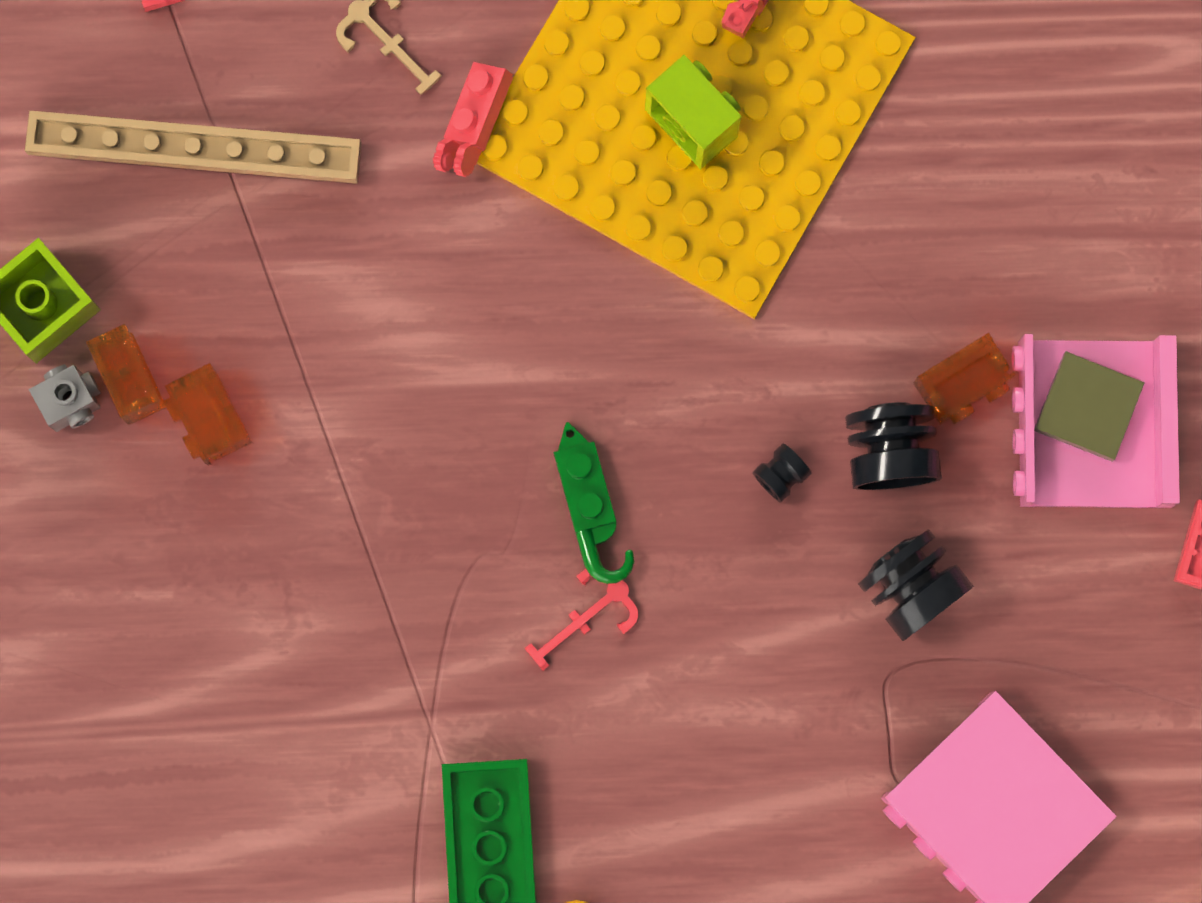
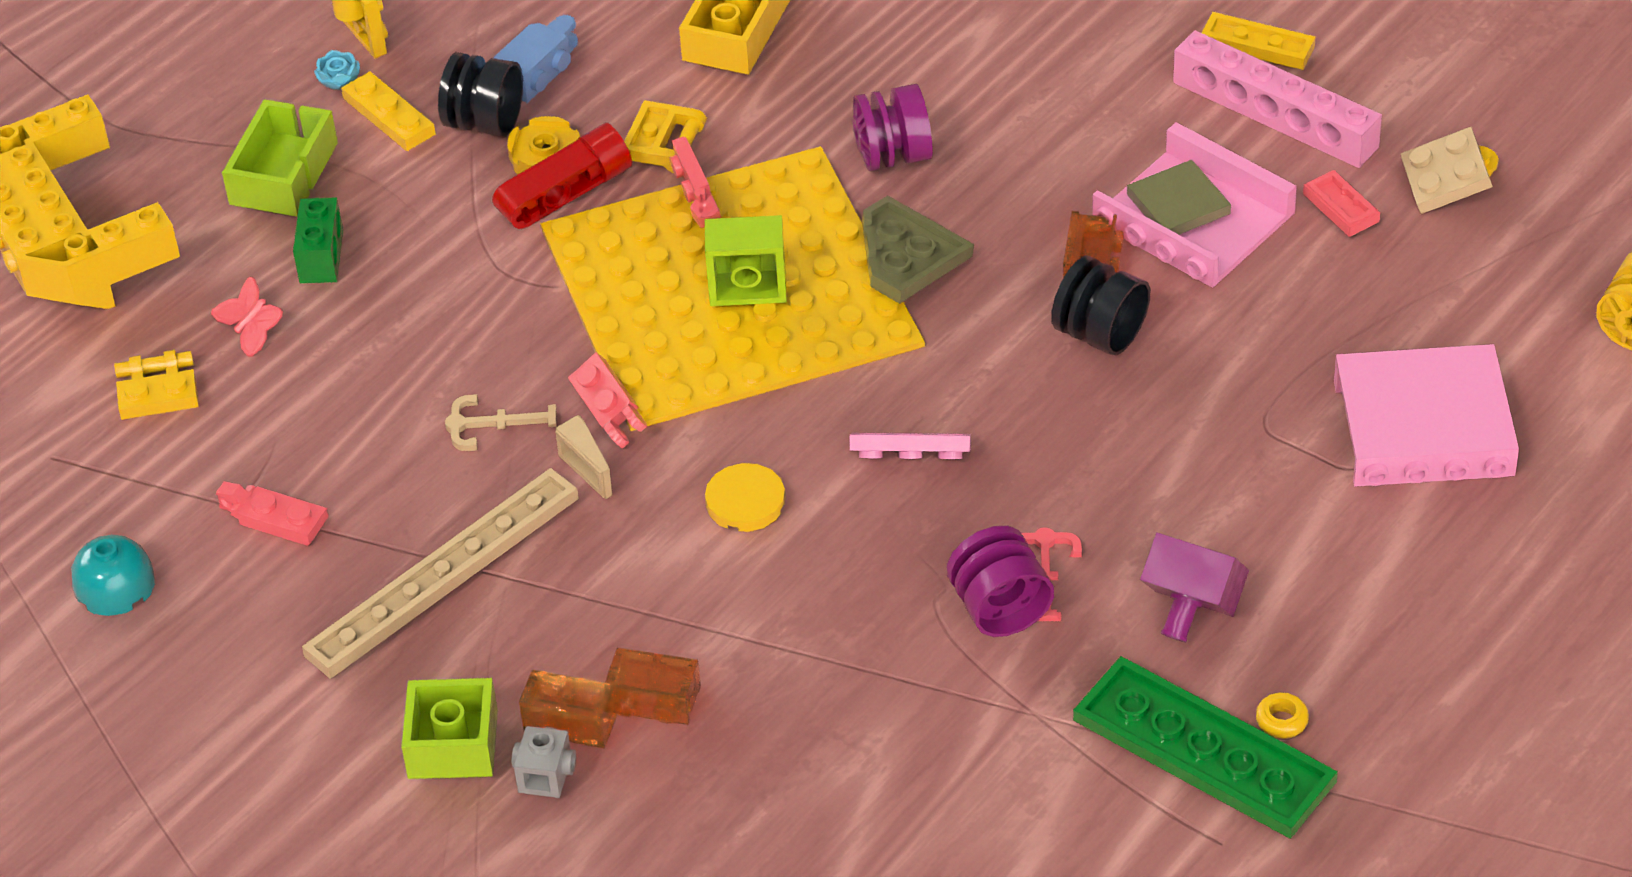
camera: 45 degrees left, 35 degrees down
green plate [554,422,635,584] -> none
black wheel [752,443,812,503] -> none
black wheel [858,529,974,641] -> none
none -> tan slope [555,415,612,499]
none -> yellow tile [705,463,786,532]
none -> bright pink plate [850,433,971,459]
none -> magenta wheel [852,84,933,171]
none -> olive plate [862,195,974,304]
none -> magenta wheel [947,525,1054,637]
none -> magenta brick [1140,532,1249,643]

